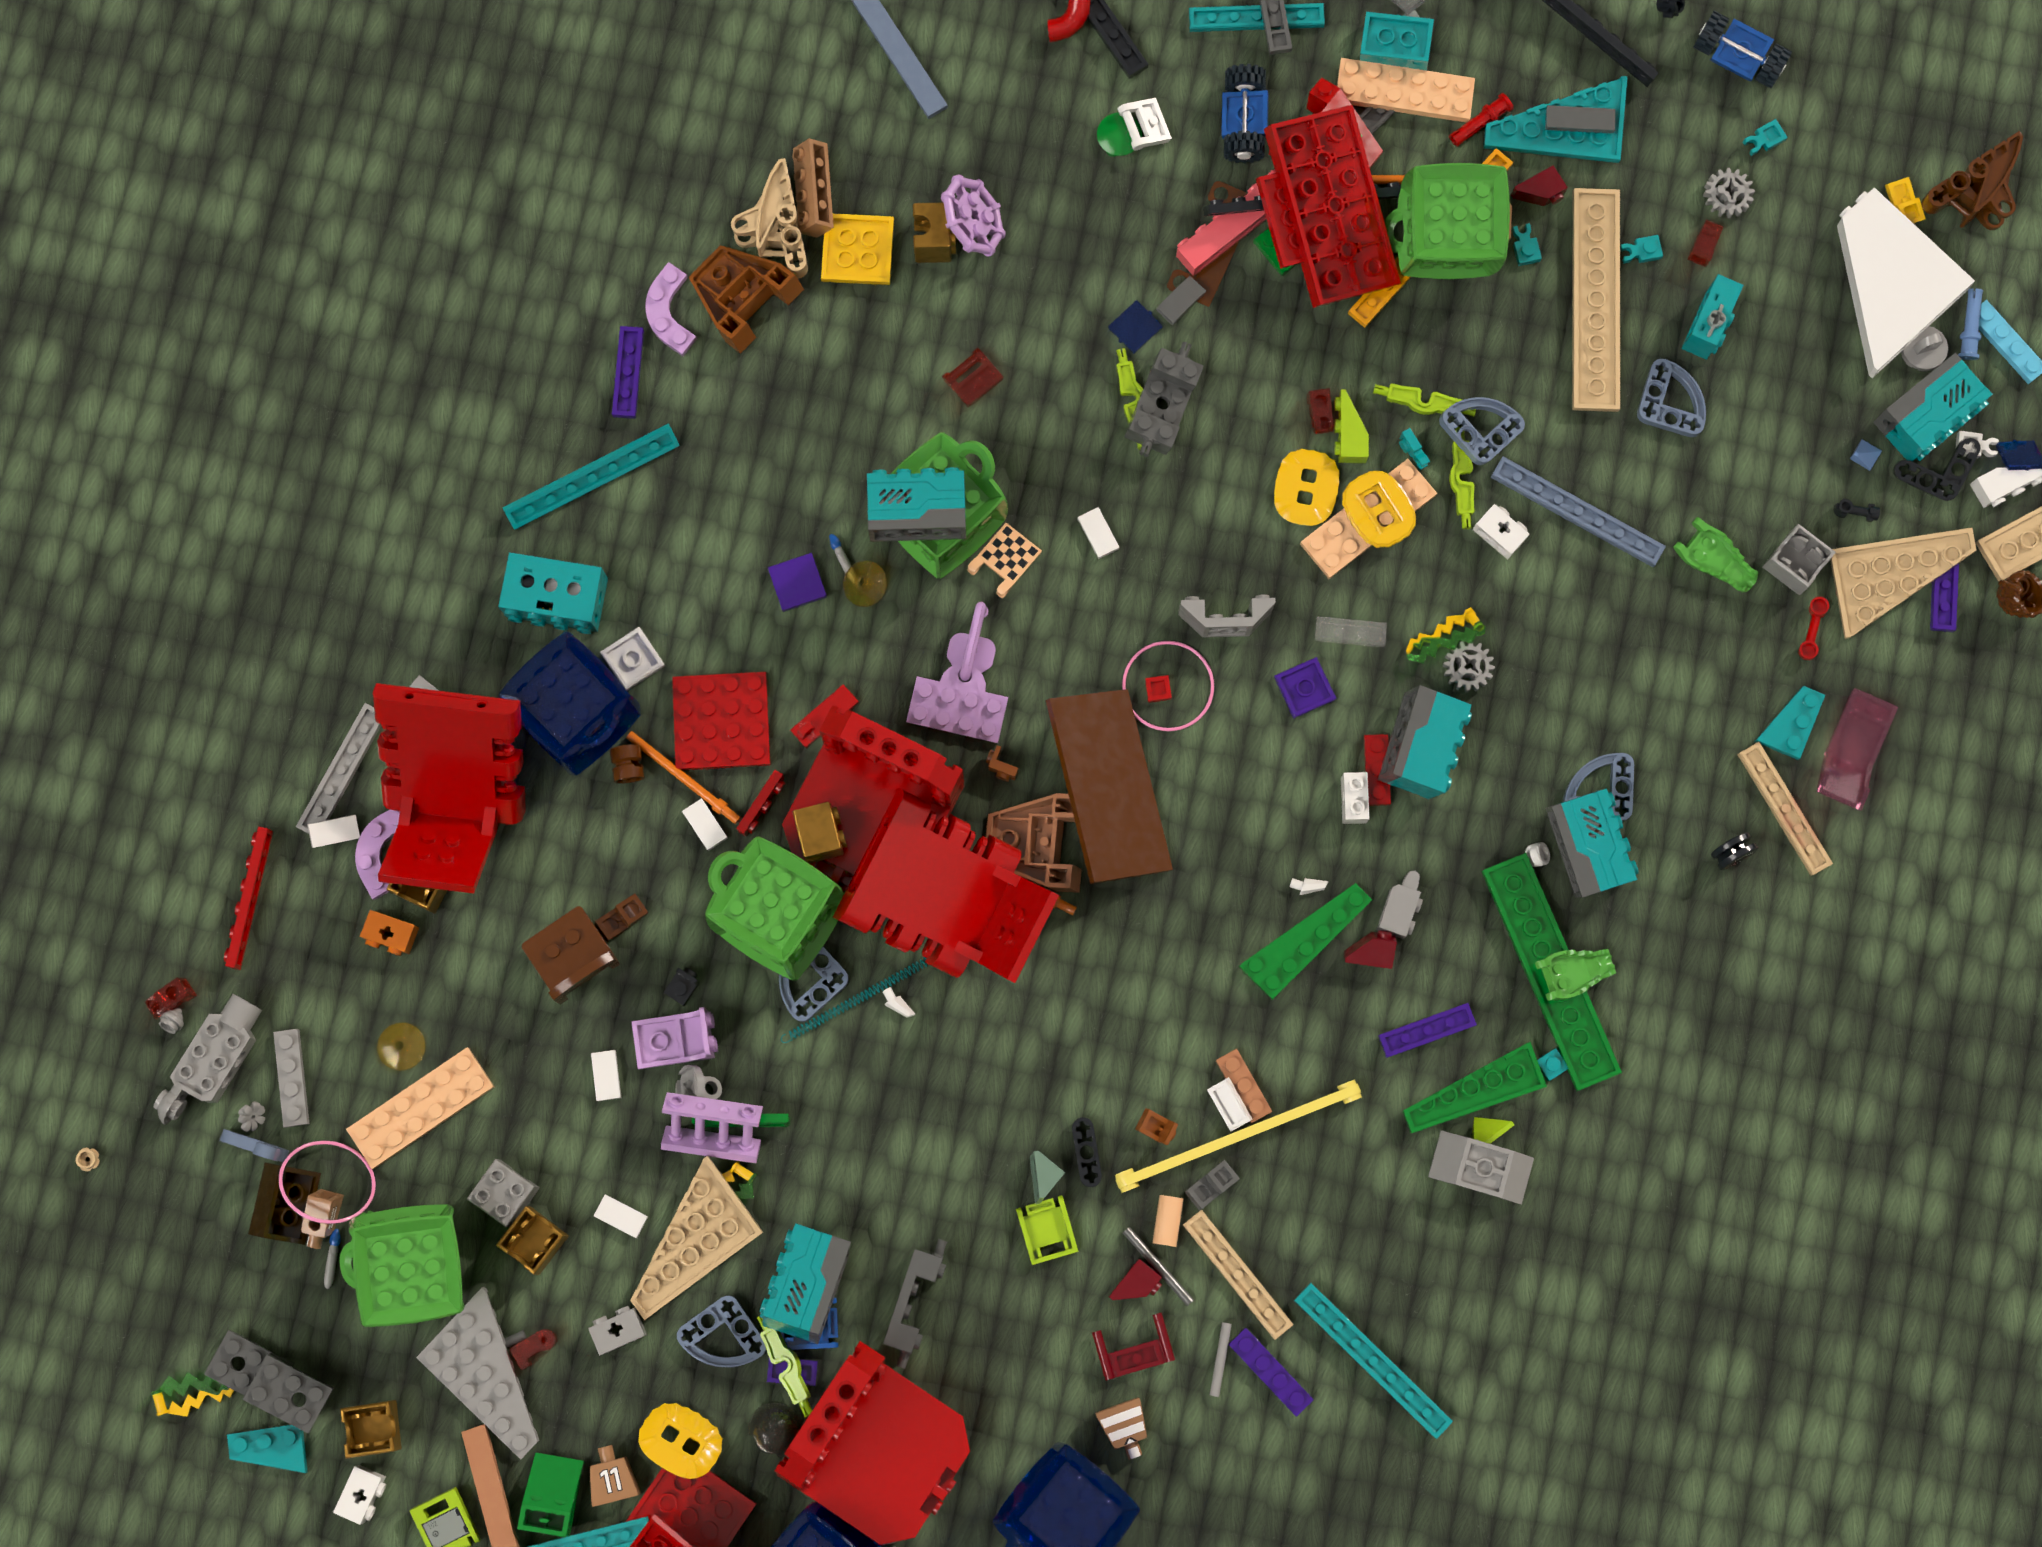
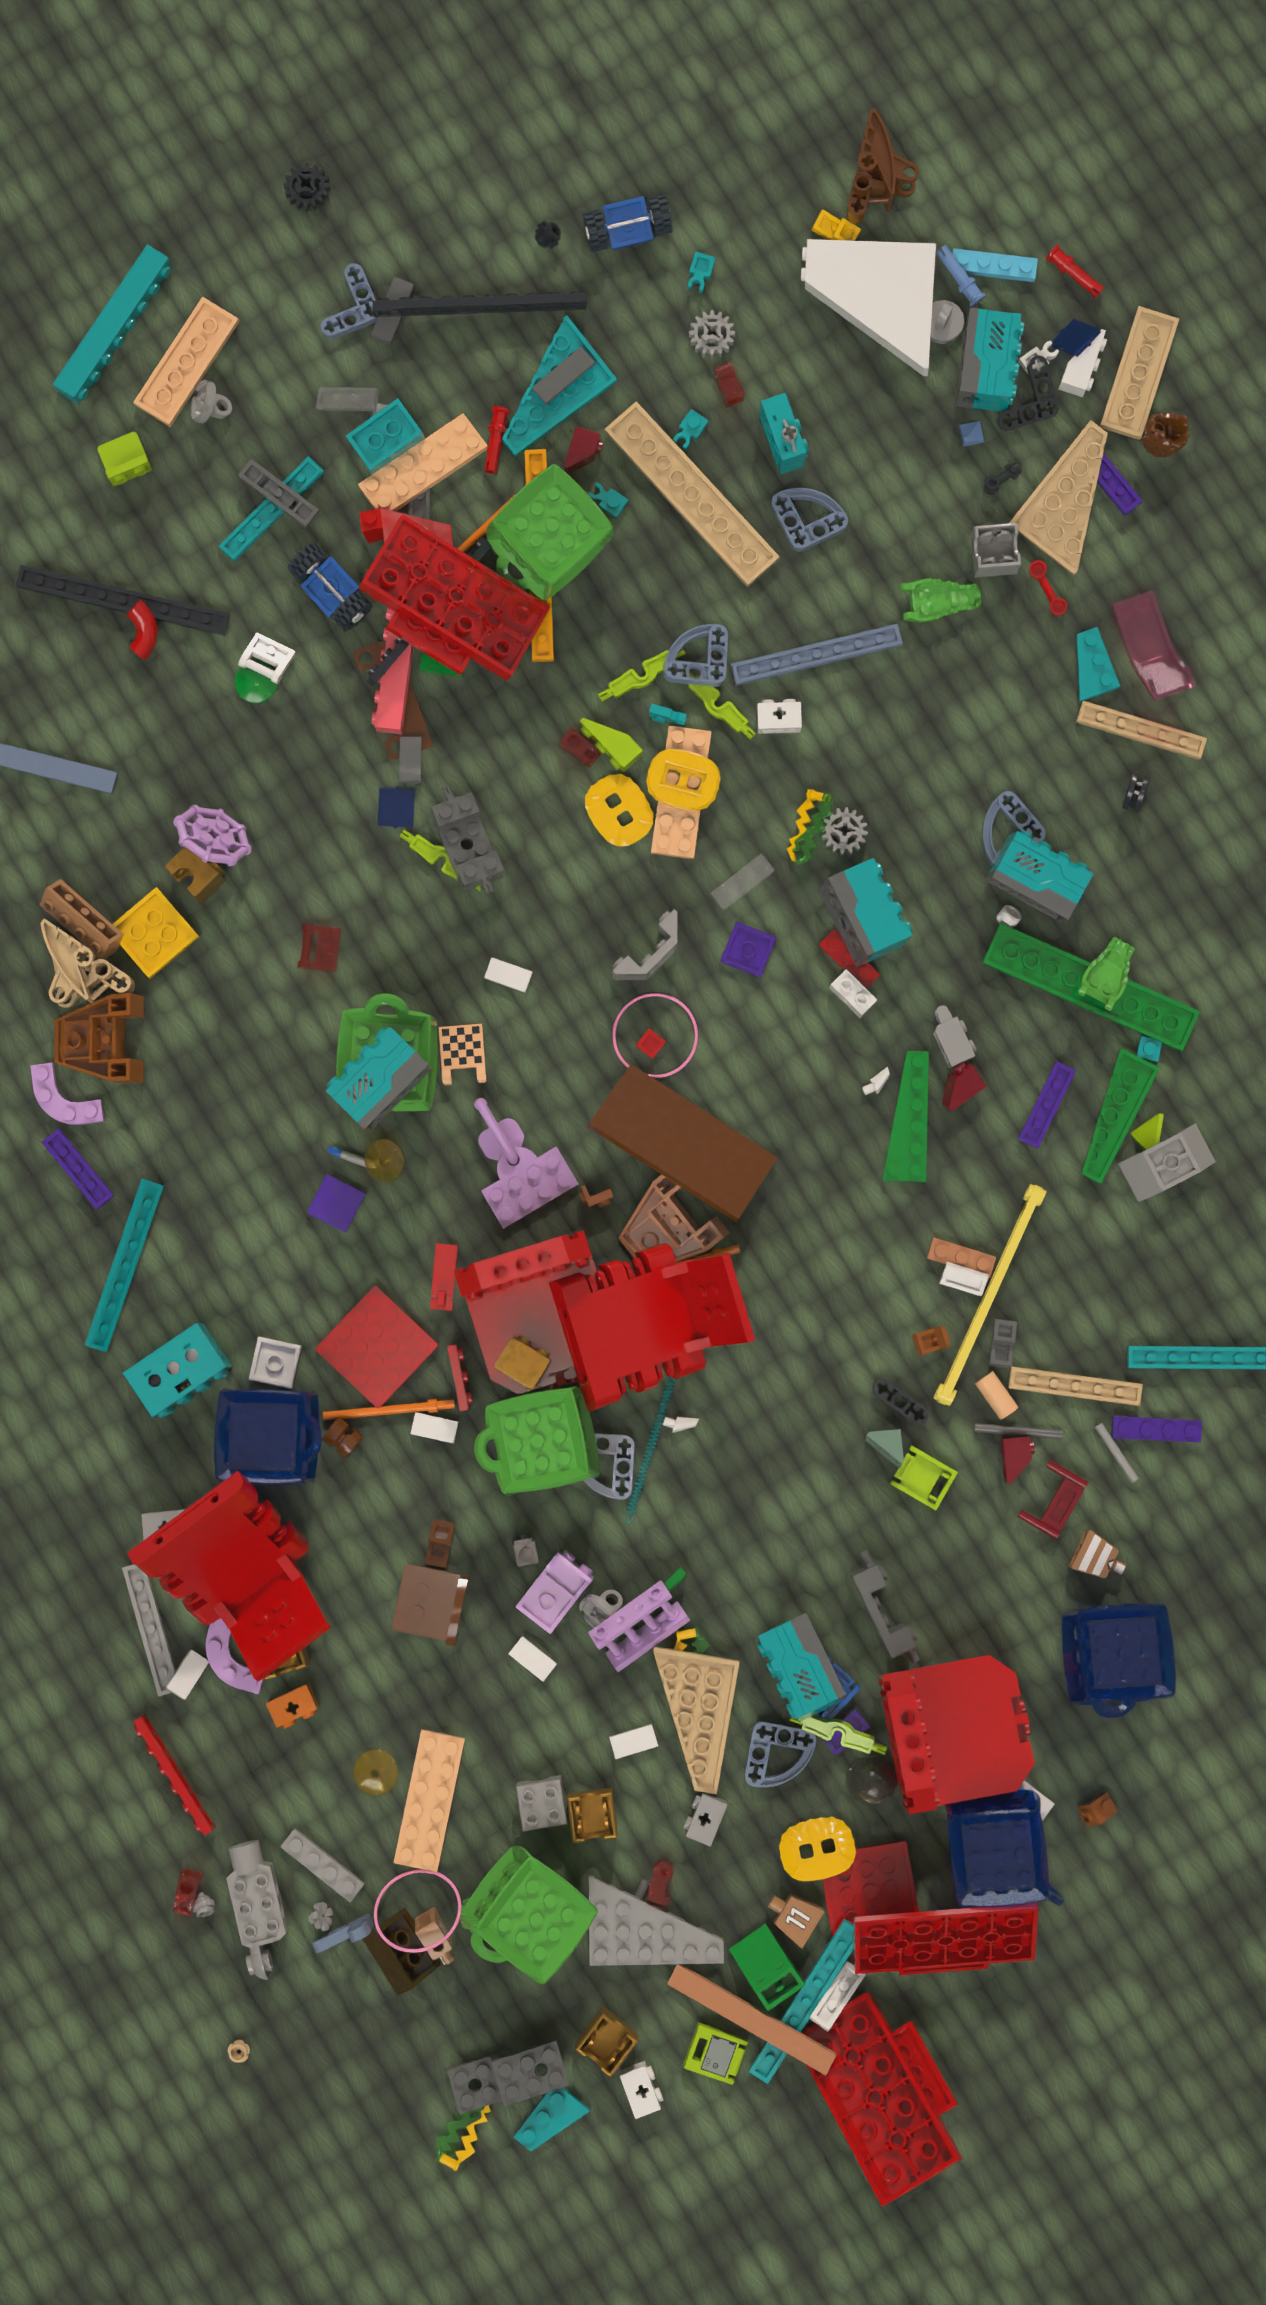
camera: 40 degrees left, 5 degrees up
light grey piece [324,1229,341,1289] -> none

